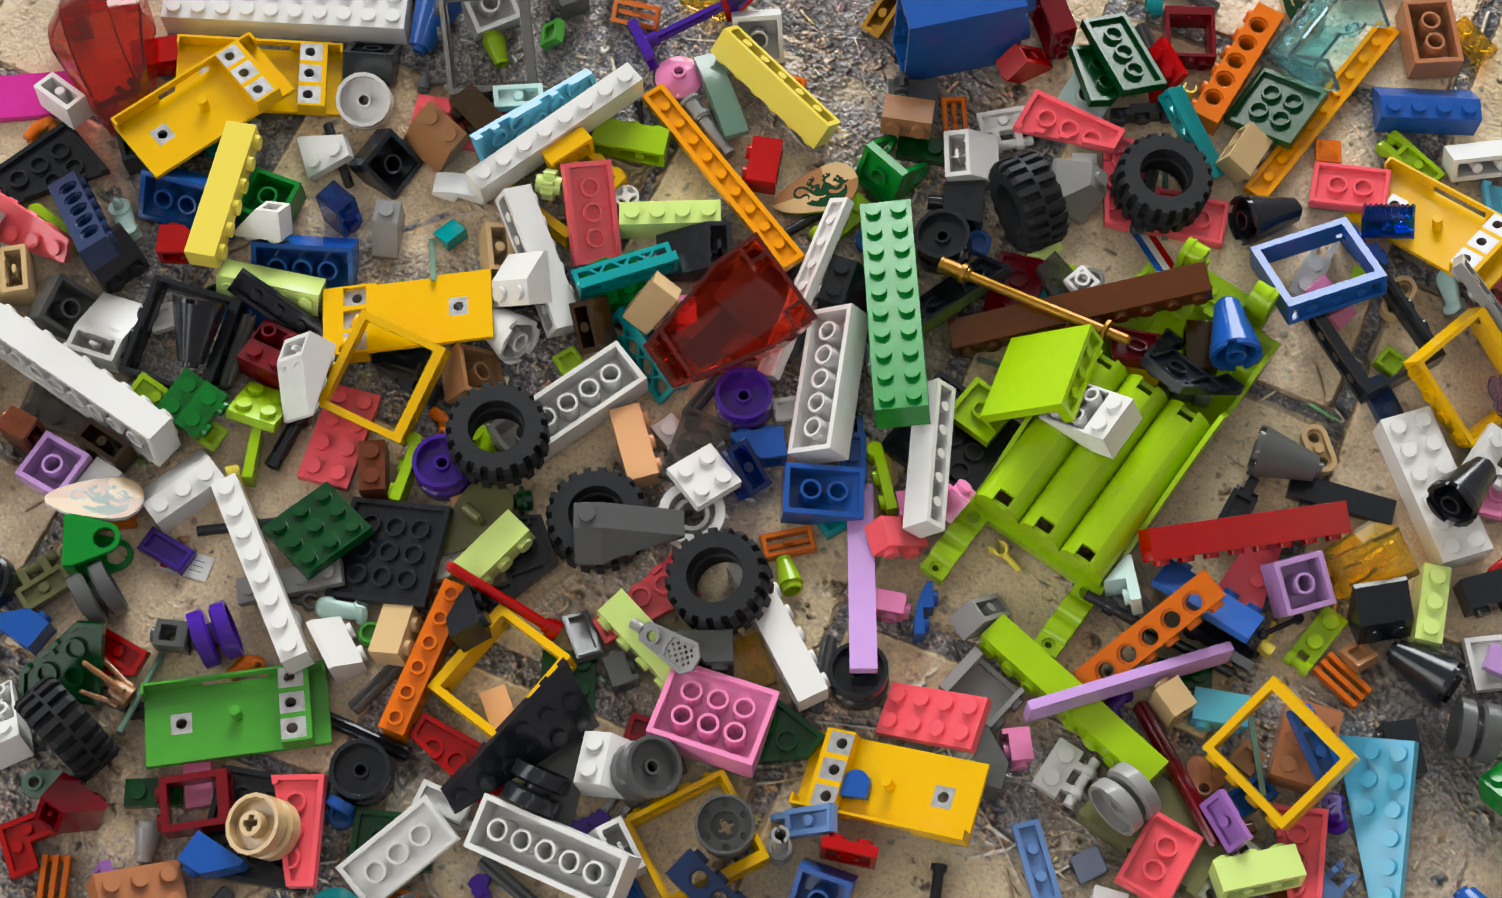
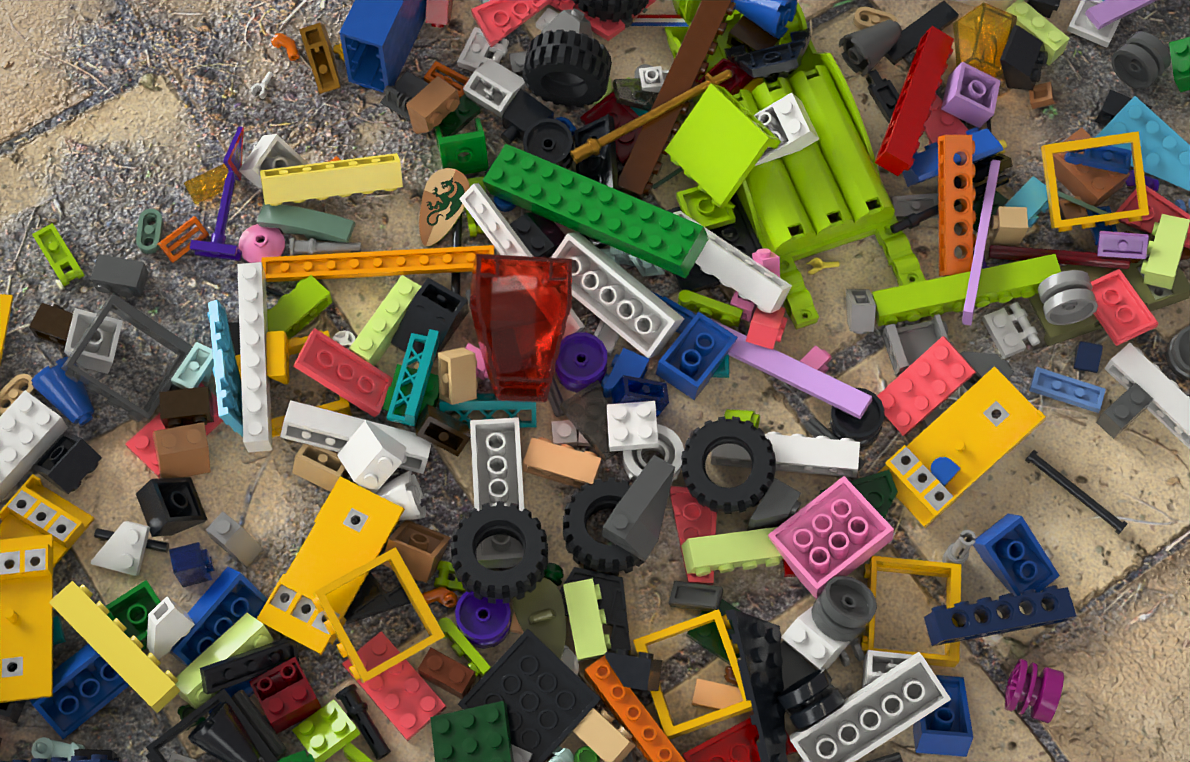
camera: 60 degrees left, 0 degrees up
red slope [156,223,190,264] -> none
white slope [277,331,337,424] -> none
white wheel [335,72,394,131] -> none
dark grey hand [417,75,444,94] -> none
sand green piece [428,239,437,282] -> none
white slope [431,172,483,205] -> none
teal slope [433,219,469,252] -> none
red piece [446,562,564,642] -> none
lime cone [482,30,509,68] -> none
yellowish green gear [535,168,563,201] -> none
bright green plate [540,18,566,50] -> none
lime tile [551,345,584,376] -> none
dark purple piece [570,809,611,834] -> none
dark grey brick [602,648,640,695] -> none
dark red plate [623,712,651,741] -> none
light grey piece [628,618,701,674] -> none
dark grey wheel [695,794,756,859] -> none
clear yellow plate [733,632,777,687] -> none
red brick [741,135,783,195] -> none
orange tile [759,525,817,562] -> none
medium blue hinge [770,803,838,840] -> none
red plate [819,833,879,870] -> none
blue slope [912,581,939,642] -> none
bright pink brick [999,726,1034,771] -> none
light aqua slope [1104,554,1143,615] -> none
nougat plate [1170,754,1227,801] -> none
lime plate [1281,606,1349,678] -> none
orange tile [1311,651,1373,710] -> none
black cone [1386,640,1469,710] -> none

